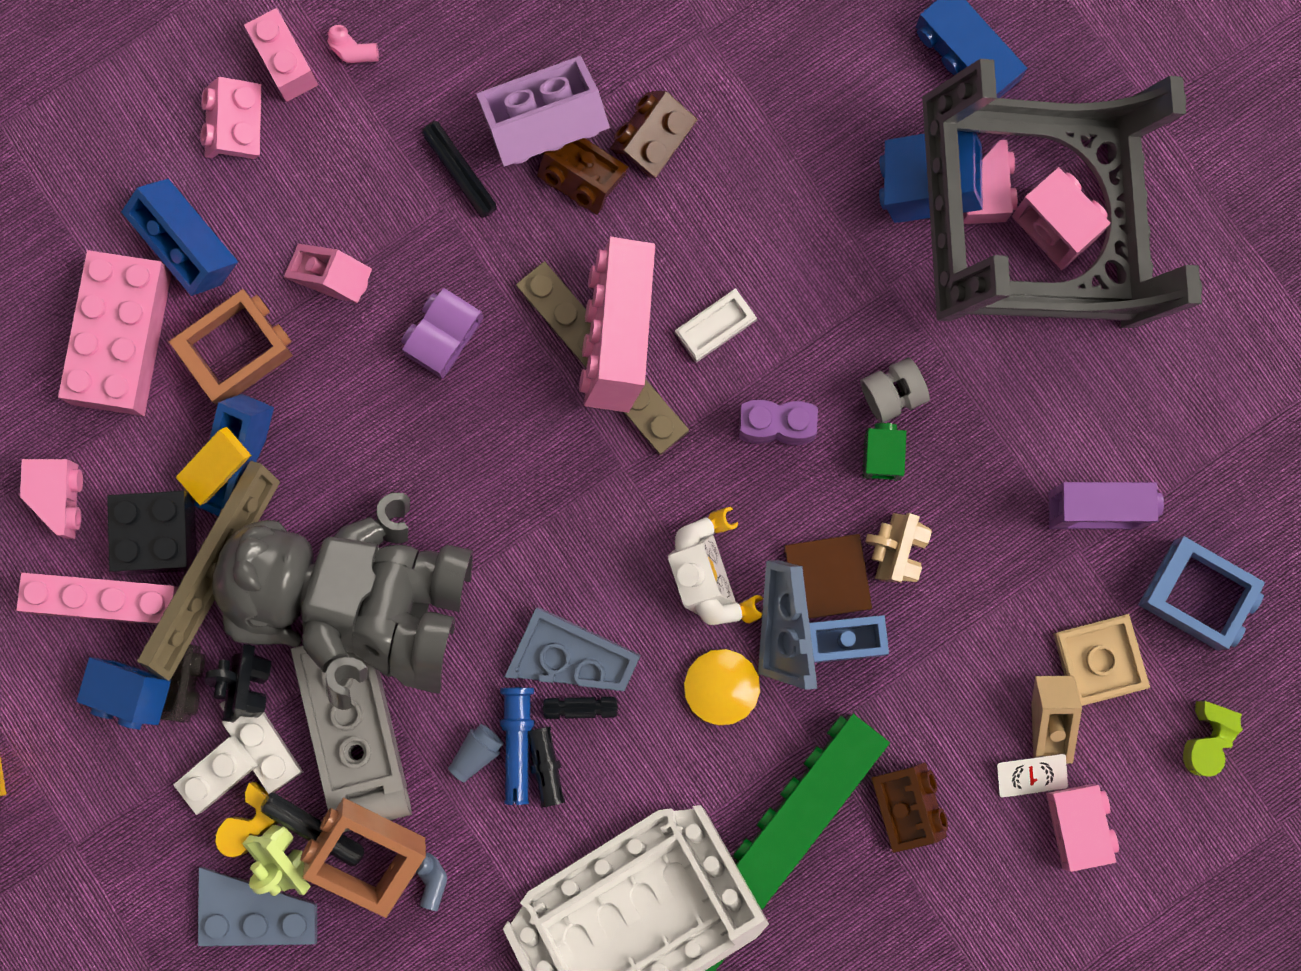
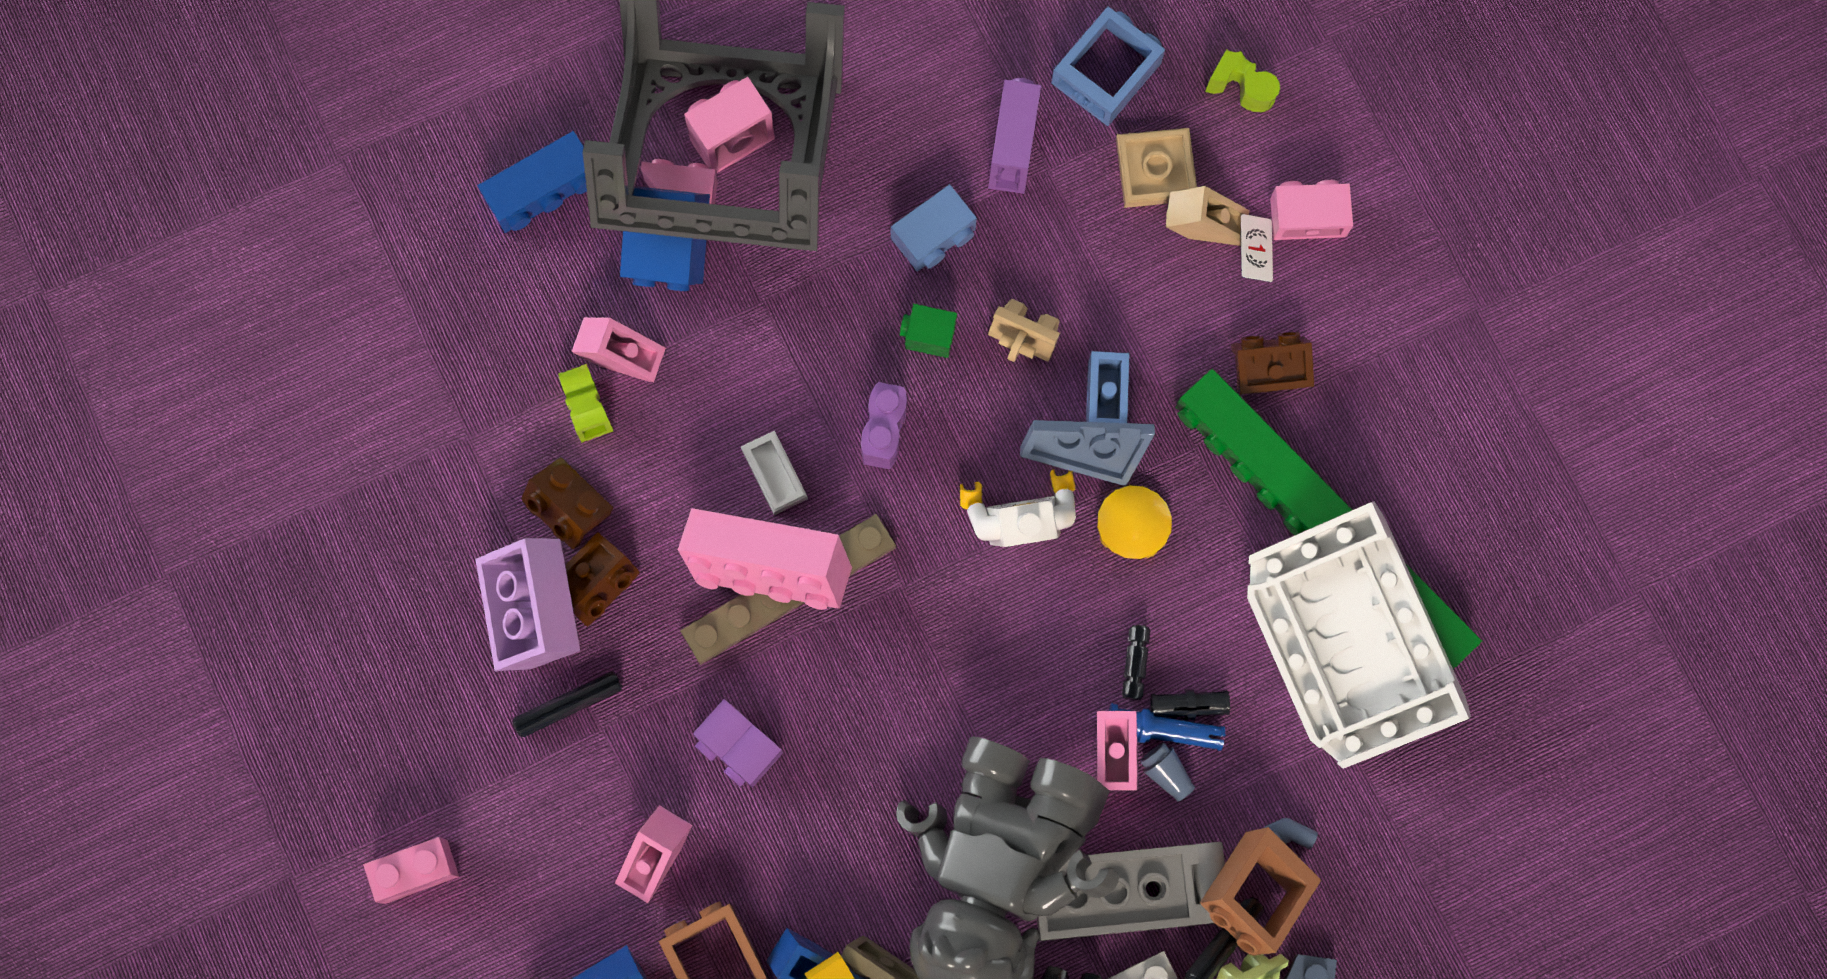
camera: 85 degrees left, 5 degrees down
bright pink bracket [200,77,261,159] -> none
bright pink arm [327,25,379,63] -> none
sand blue wing [505,607,641,691] -> none
reddish brown tile [784,534,872,619] -> none
light grey wheel [860,357,930,423] -> none
none -> lime leg [558,364,613,443]
none -> bright pink slope [572,318,666,382]
none -> medium blue brick [891,184,977,272]
none -> bright pink slope [1097,711,1138,790]

